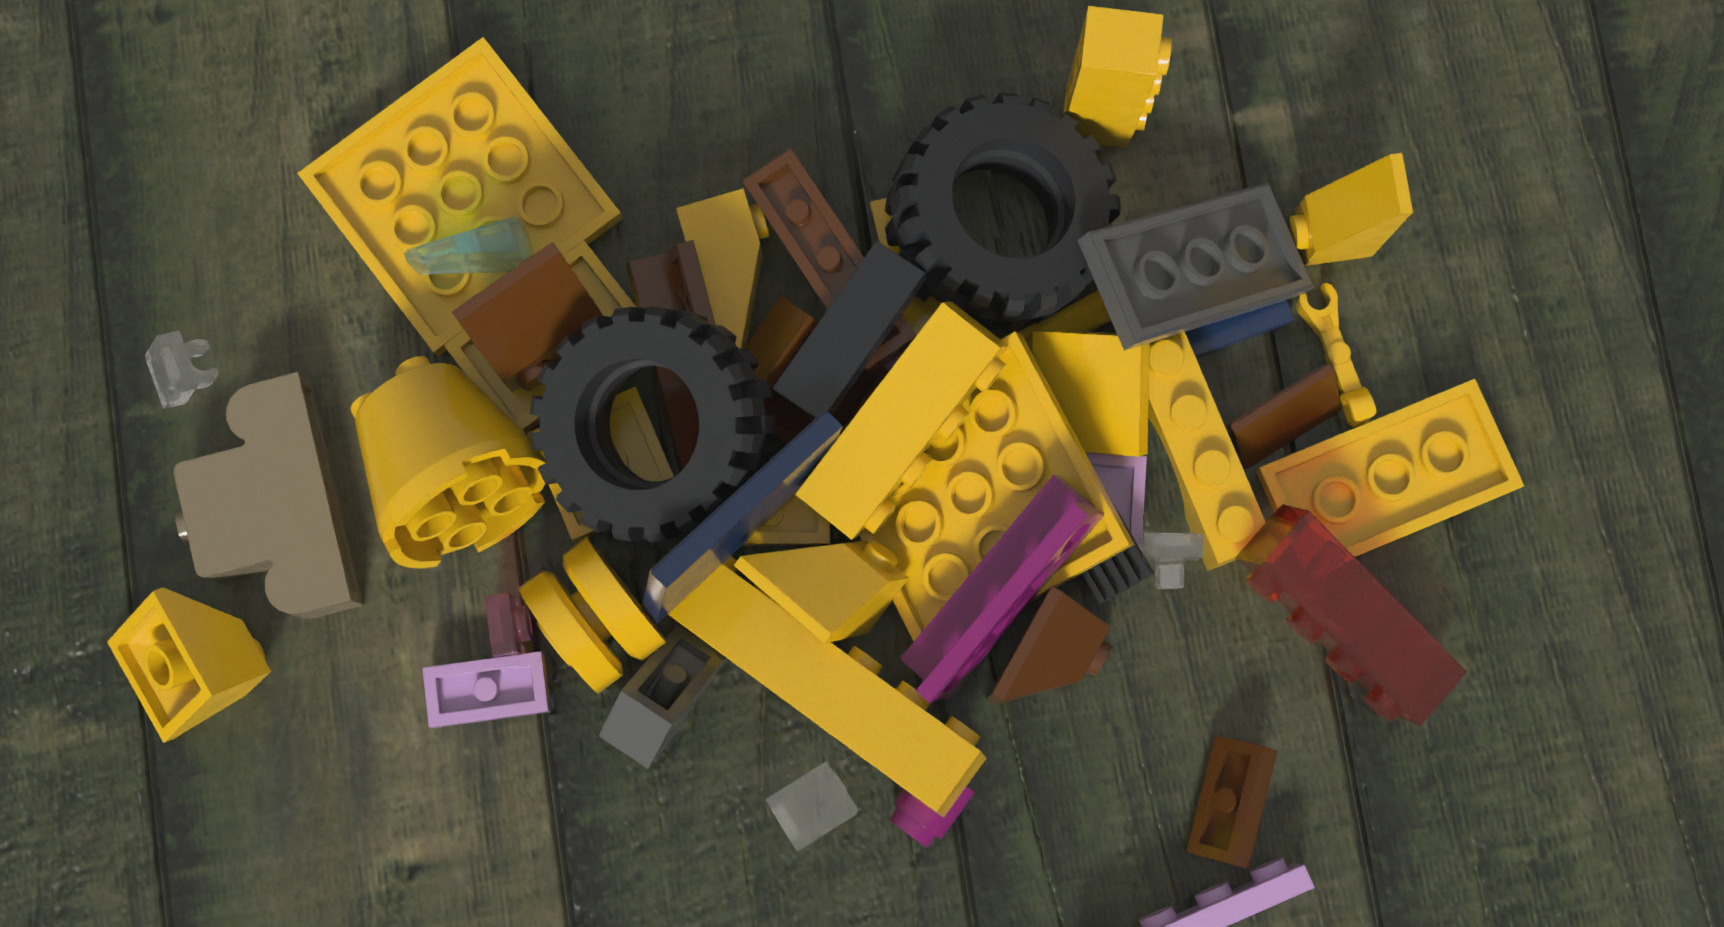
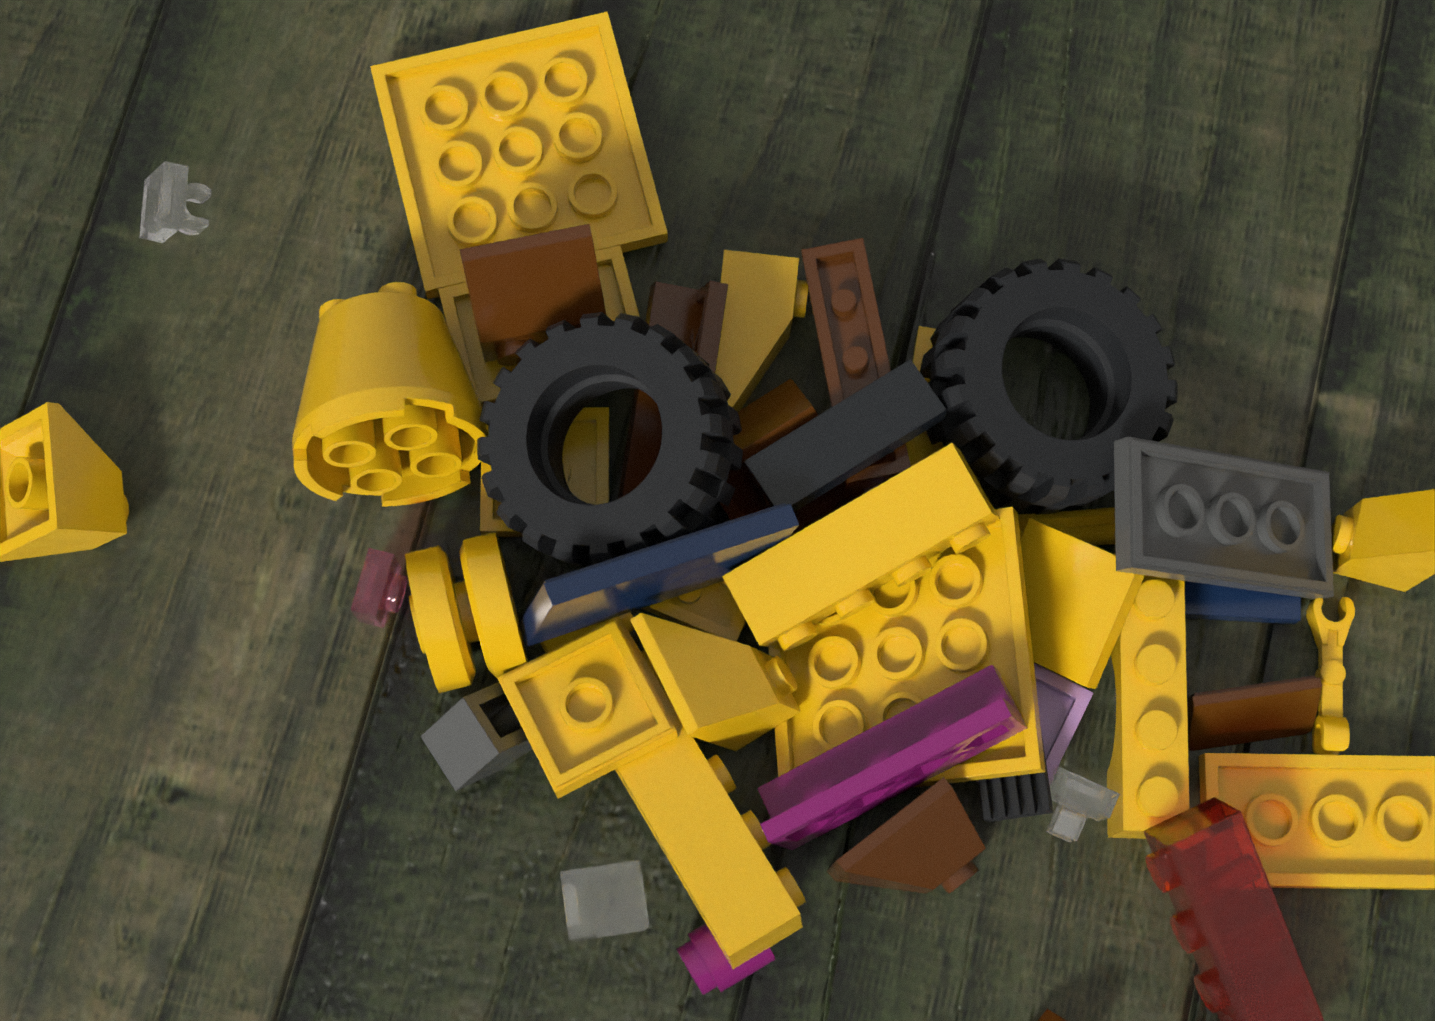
camera: 15 degrees right, 5 degrees down
dark tan brick [173,372,364,619] -> none
clear light blue slope [404,216,534,274] -> none
lavender plate [422,651,551,728] -> none
yellow brick [1063,6,1172,148] -> none
none -> yellow tile [497,617,678,799]

